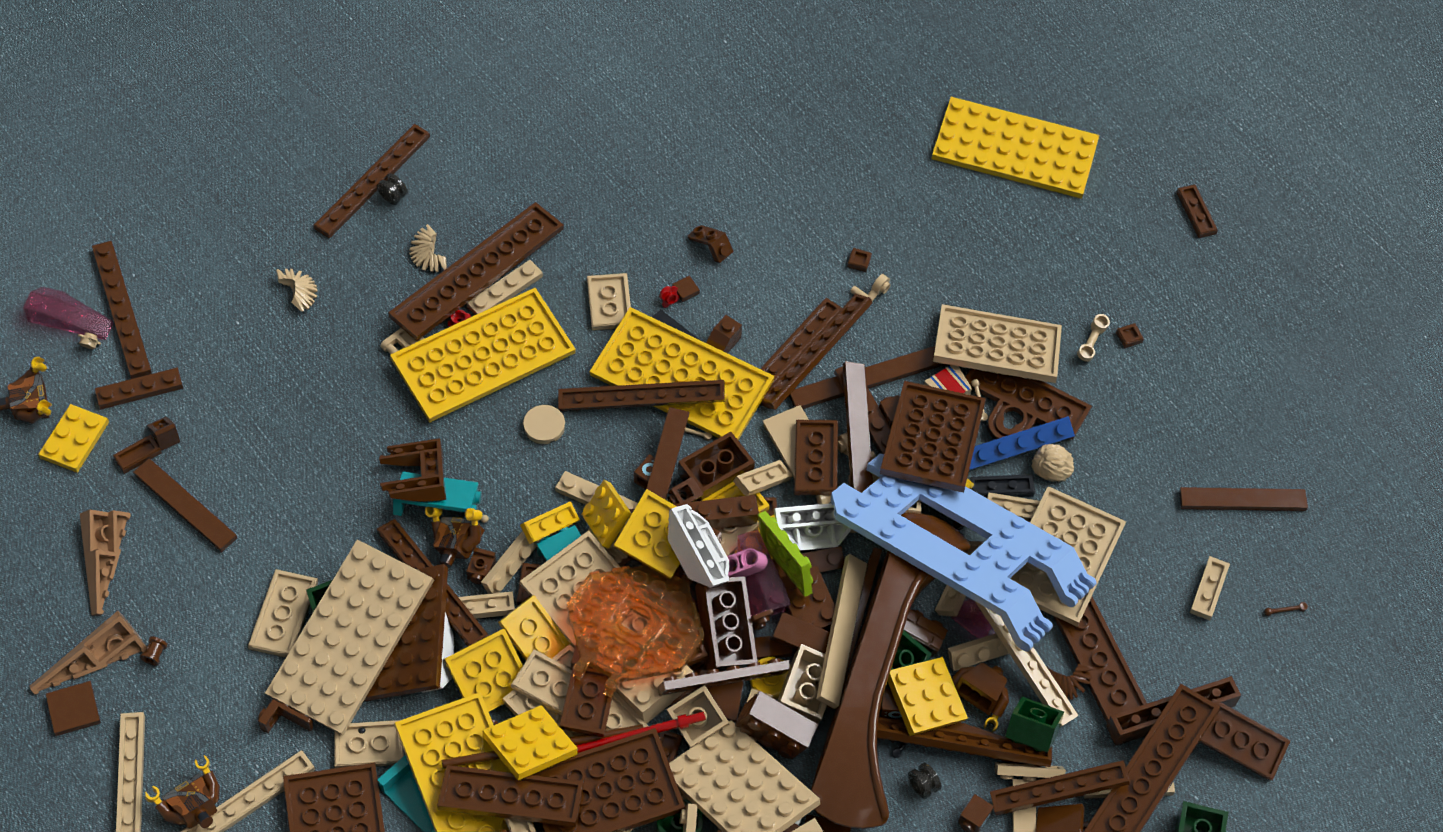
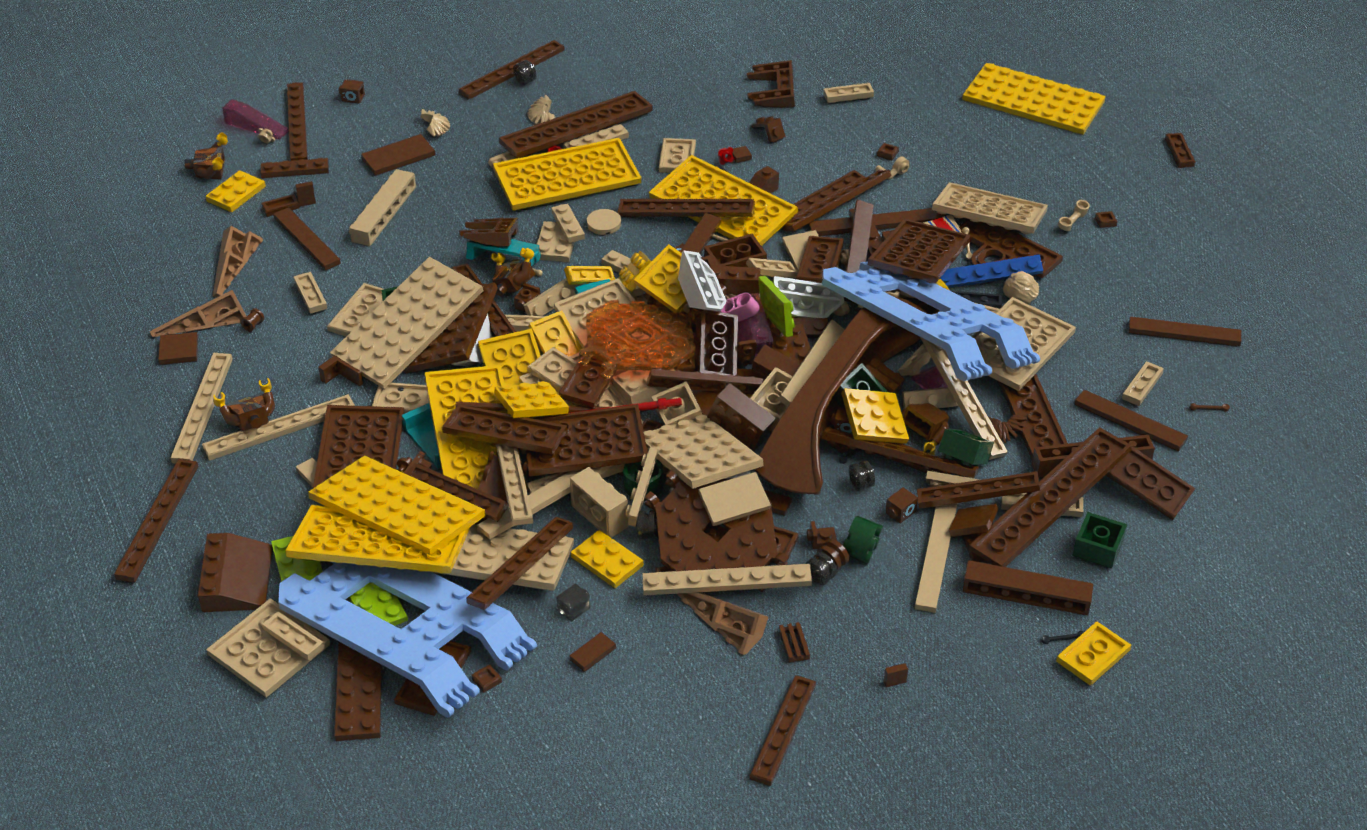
camera: 15 degrees right, 15 degrees down
none -> tan plate [293,272,328,314]
none -> reddish brown brick [339,79,365,104]
none -> tan brick [349,169,416,246]
none -> reddish brown tile [361,134,435,176]
none -> tan plate [537,222,574,262]
none -> tan plate [552,204,585,243]
none -> reddish brown wedge [747,60,795,108]
none -> tan plate [823,83,874,103]
none -> reddish brown tile [1074,390,1188,451]

